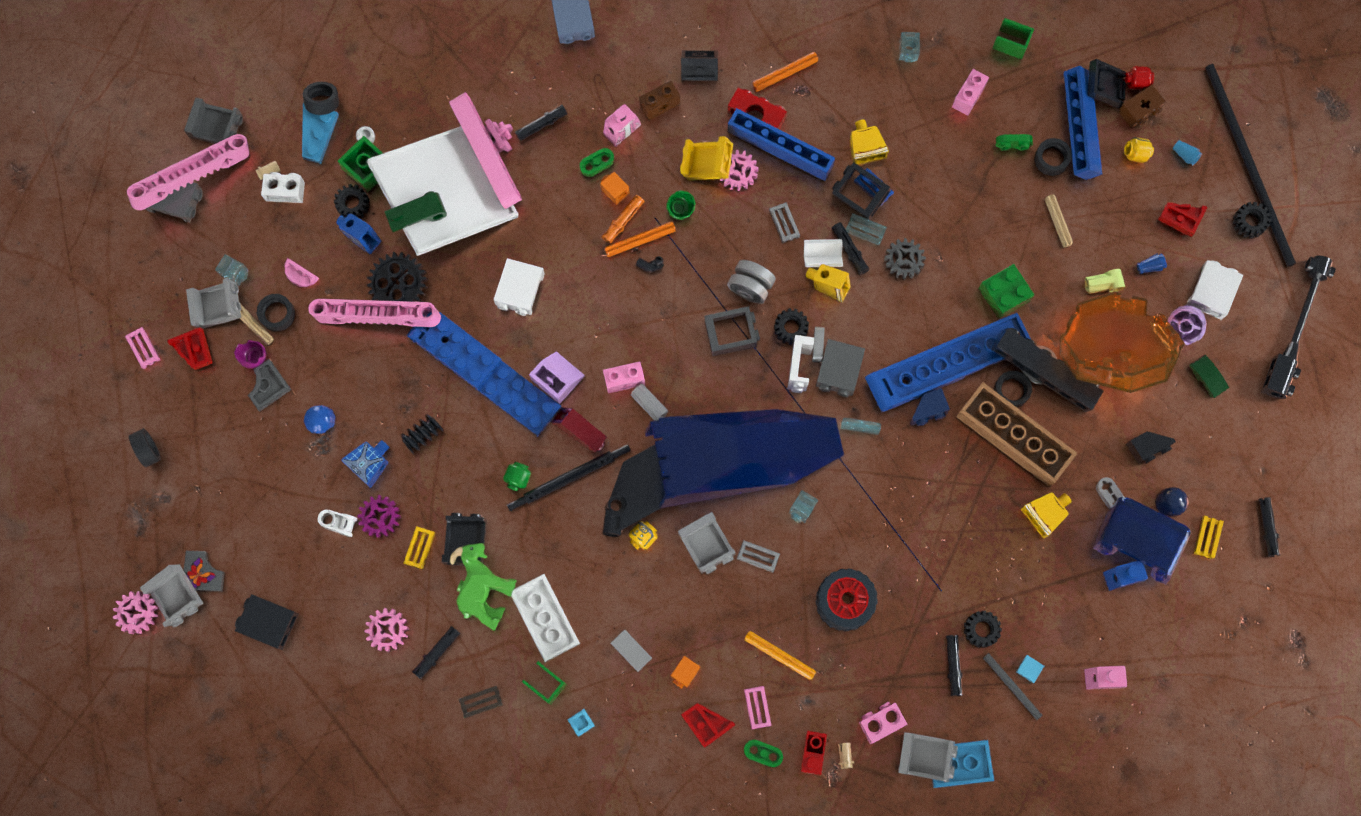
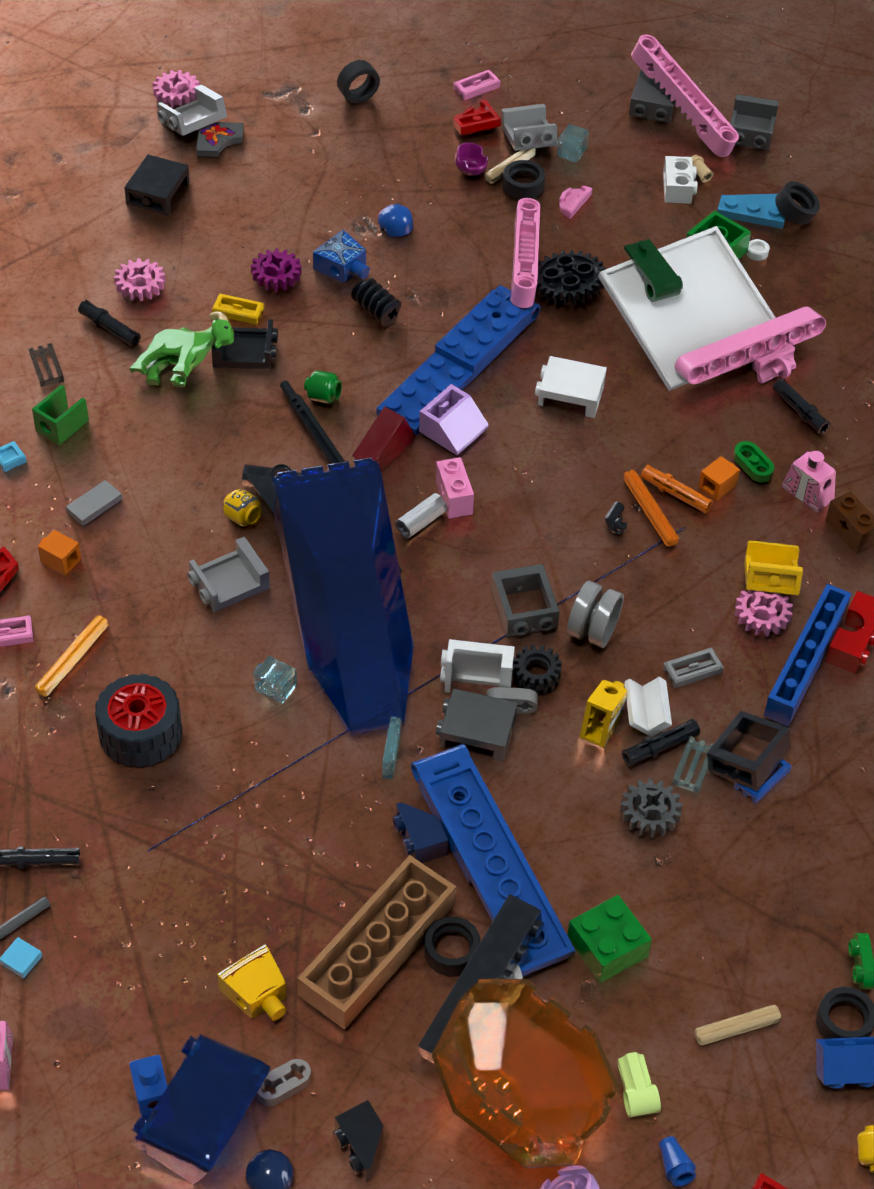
camera: 85 degrees right, 25 degrees down
dark grey tile [248,359,291,412] -> none
white piece [318,510,358,537] -> none
black tyre [334,184,370,218] -> none
blue torso [336,213,382,255] -> none
white tile [511,574,580,662] -> none
green hair [666,190,696,220] -> none
light grey tile [737,540,780,573] -> none
yellow torso [850,120,889,165] -> none
black tyre [964,611,1002,648] -> none

